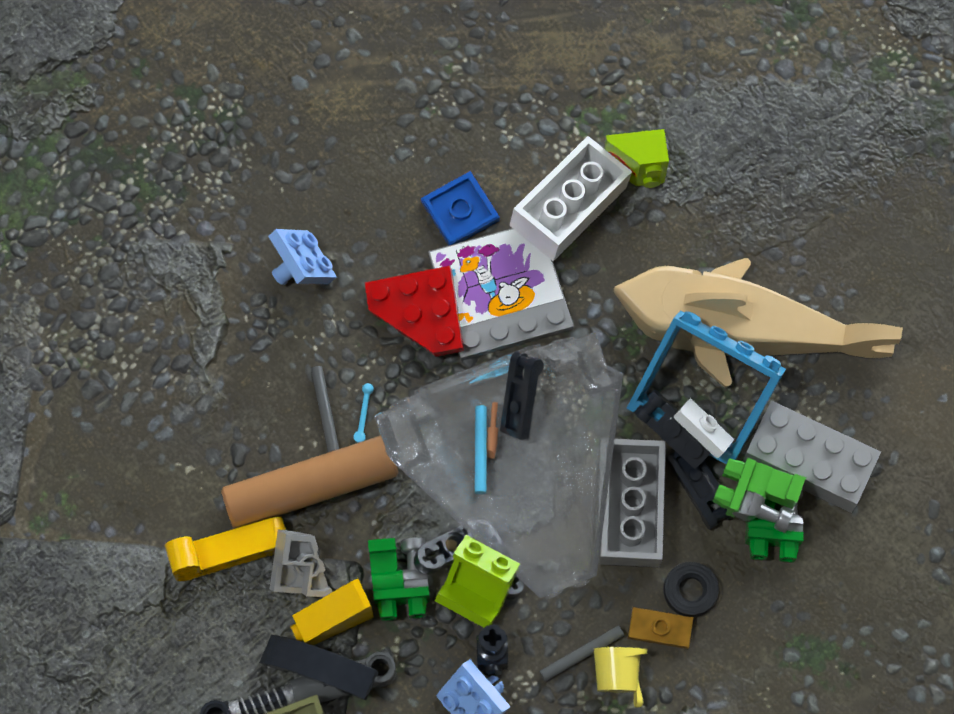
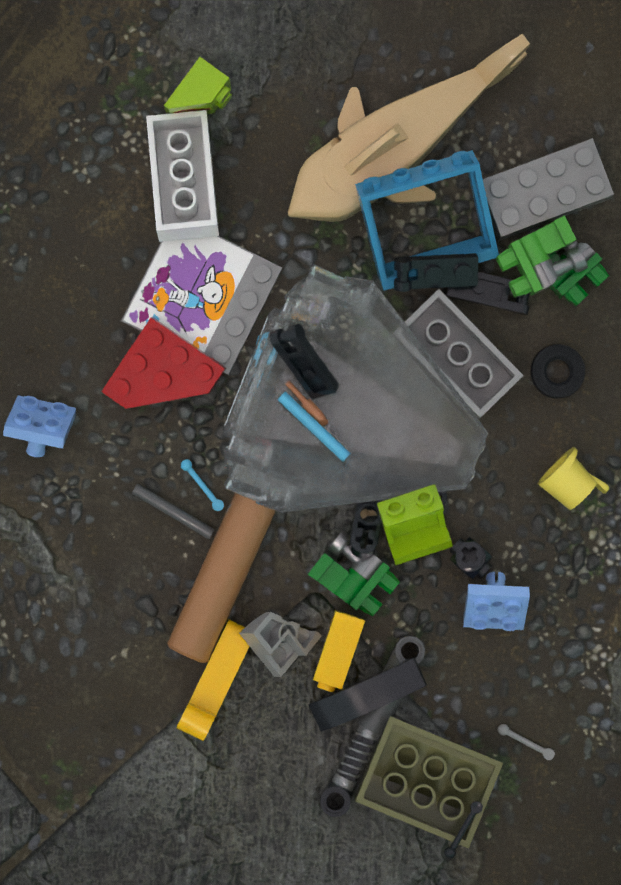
camera: 50 degrees left, 15 degrees up
blue tile [421,171,500,246] -> none
dark grey bar [539,625,624,682] -> none
pearl gold plate [628,607,693,649] -> none
white plate [674,398,734,459] -> none

